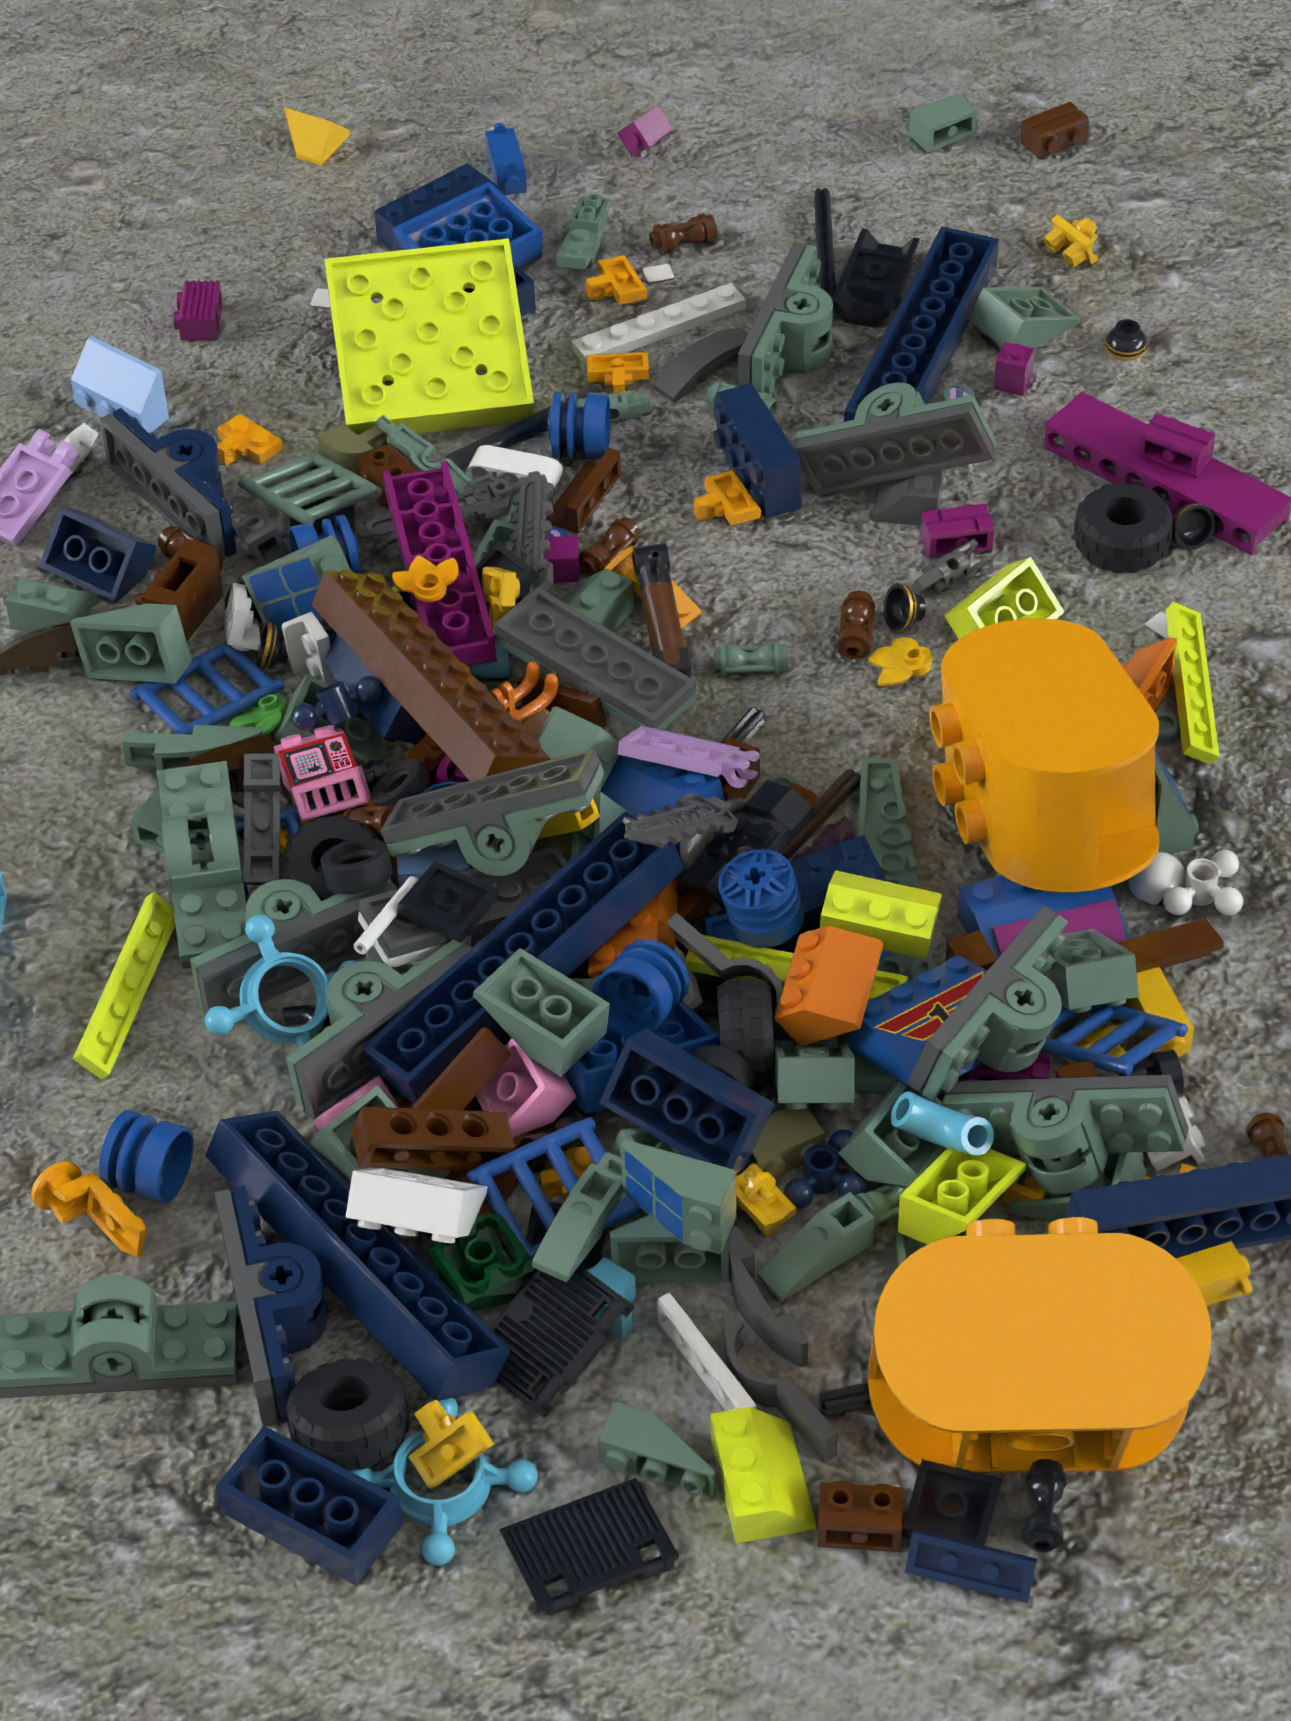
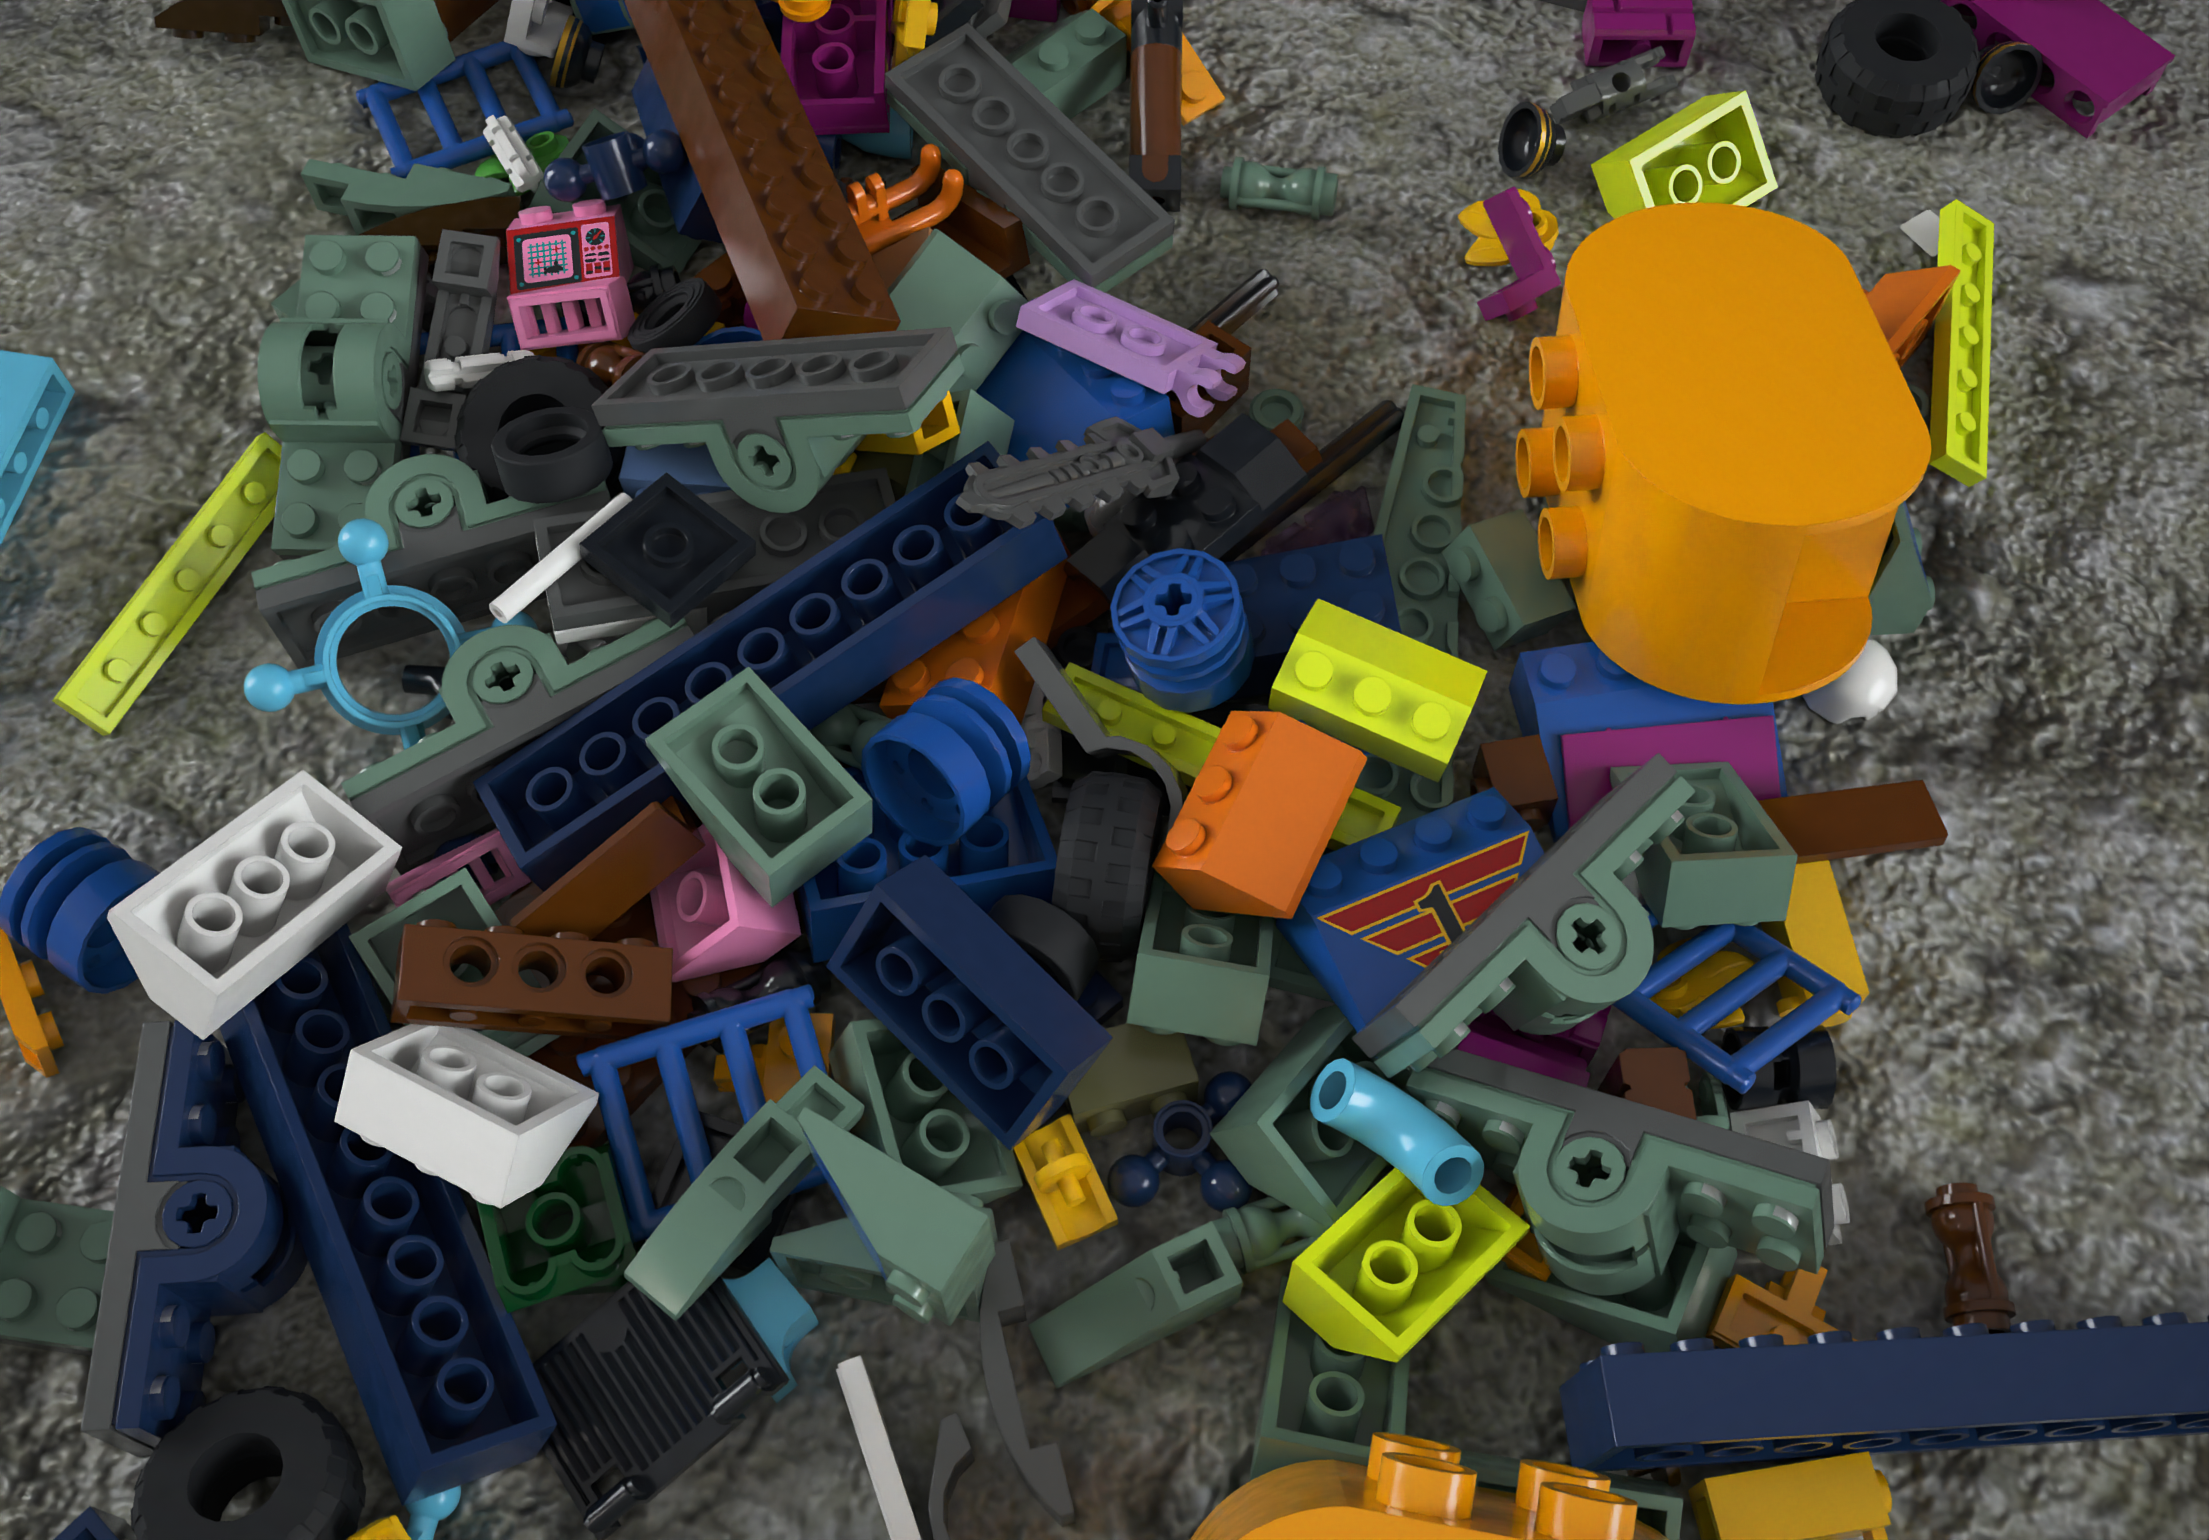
camera: 10 degrees right, 15 degrees up
white bracket [282,611,337,685] -> none
reddish brown piece [837,590,875,659] -> none
white piece [1163,850,1243,916] -> none
none -> white slope [107,770,402,1040]
none -> white axle [424,350,534,392]
none -> white axle [483,115,544,193]
none -> sand green brick [1442,509,1577,651]
none -> magenta bracket [1477,186,1562,322]

